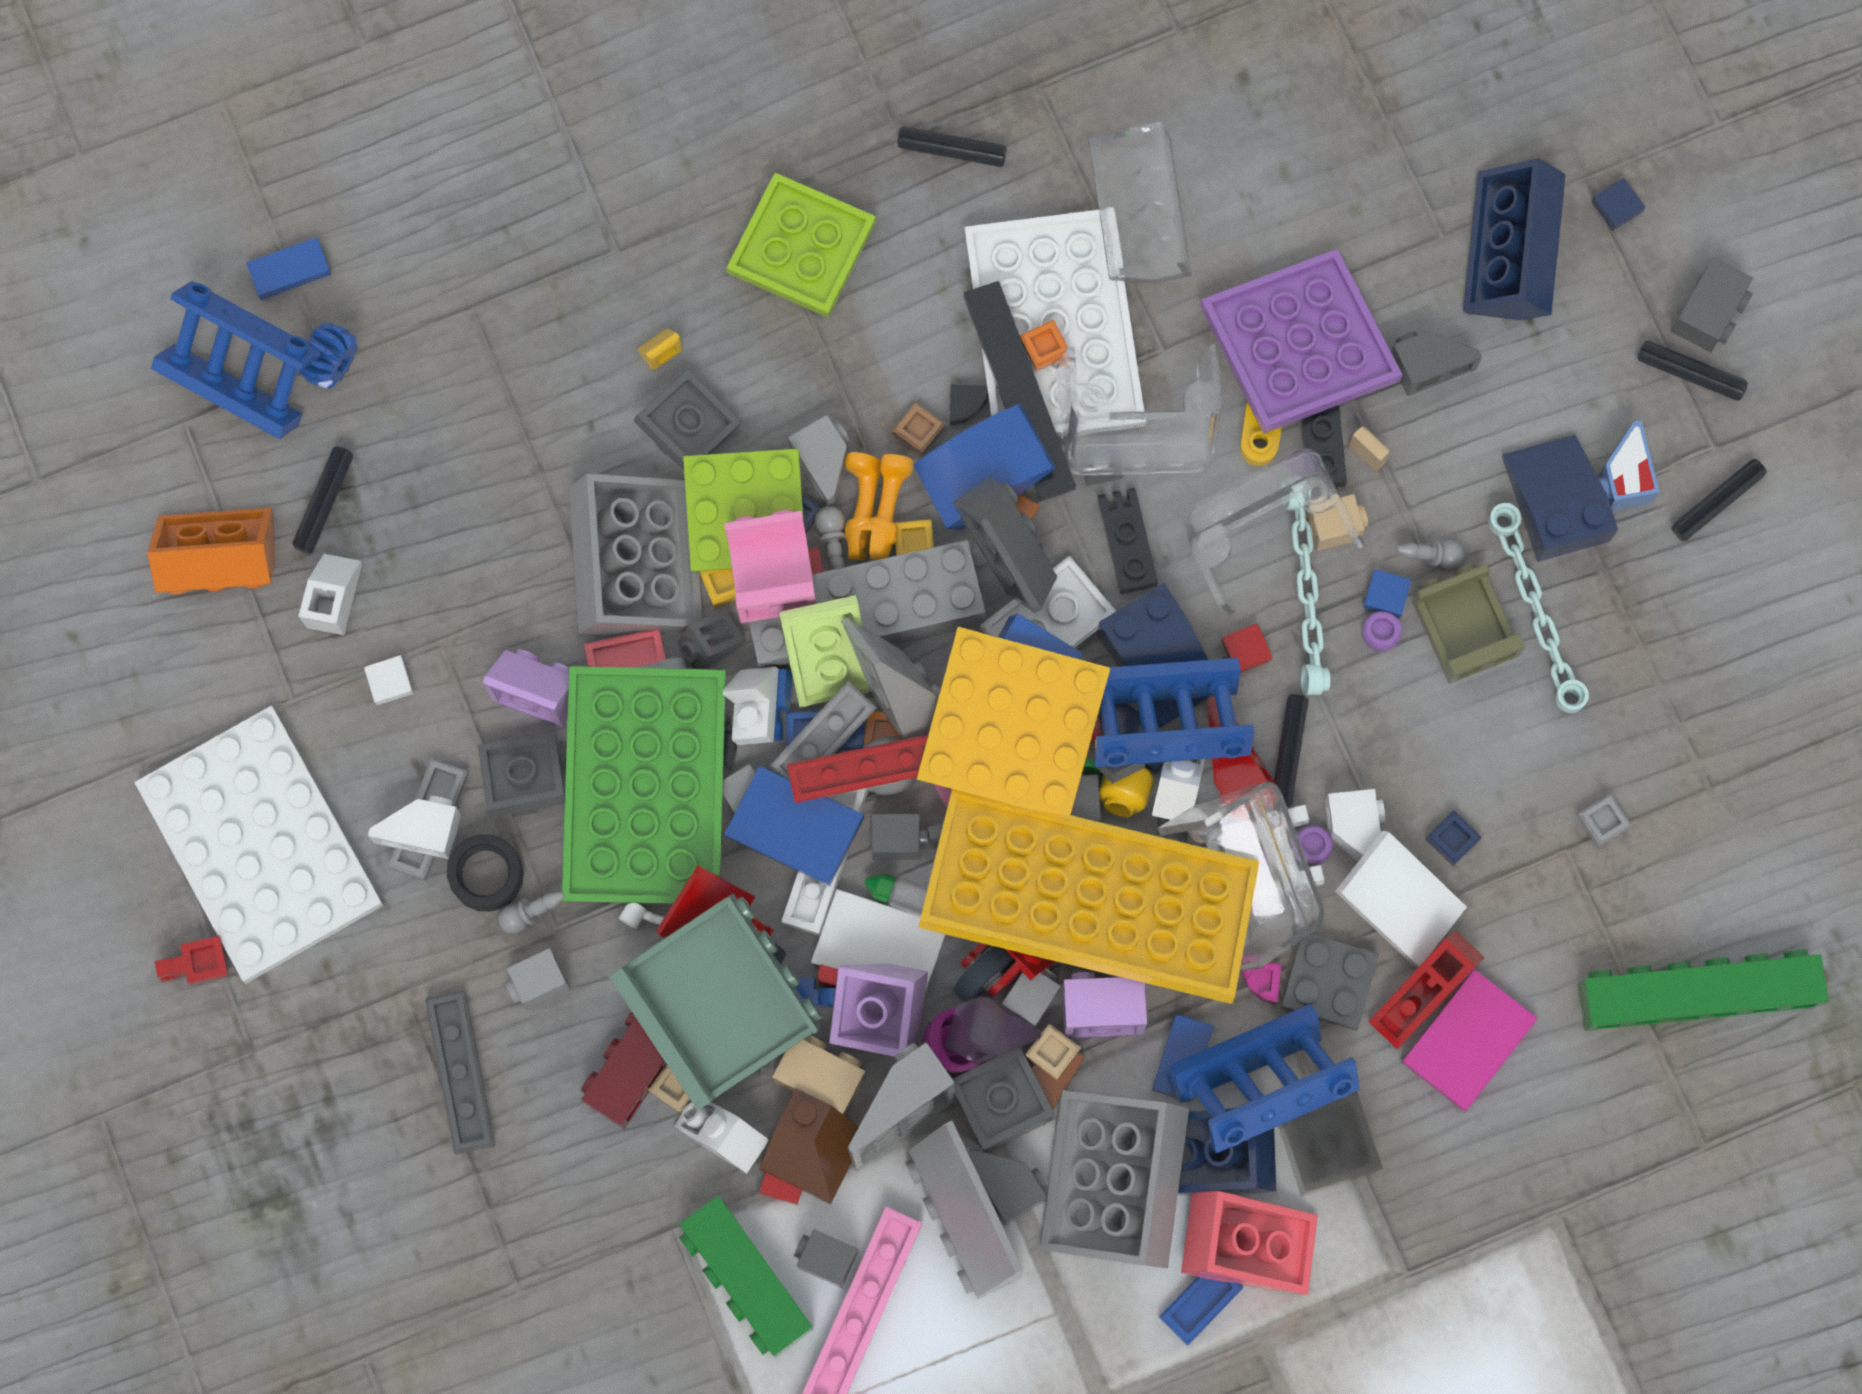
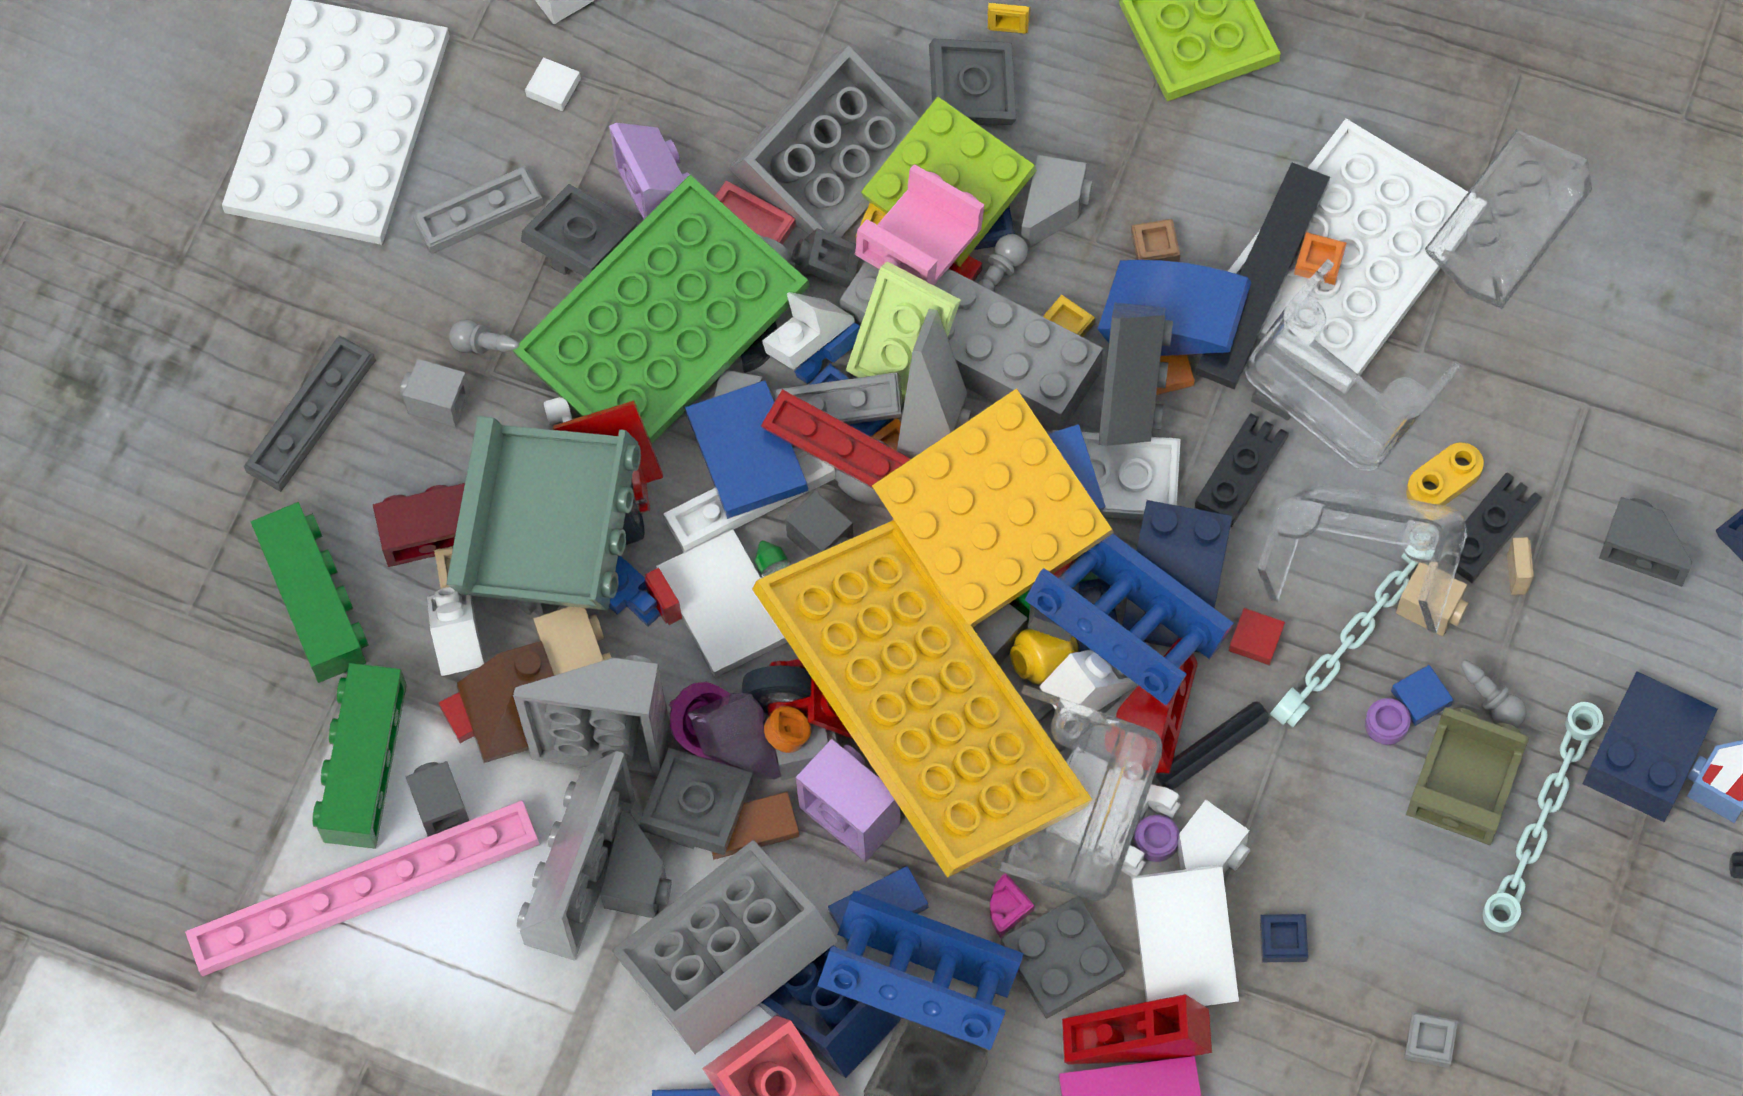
camera: 45 degrees right, 10 degrees down
red plate [154,936,229,985] -> none
white slope [368,796,461,859] -> none
black tyre [447,834,524,912] -> none
lavender slope [829,964,928,1057] -> none
light orange piece [844,452,914,561] -> none
black axle [897,126,1007,167] -> none
black tile [950,385,988,425] -> none
tan tile [1025,1024,1081,1081] -> none
medium lavender plate [1200,249,1403,434] -> none
none -> green brick [250,502,369,683]
none -> orange tile [764,706,811,753]

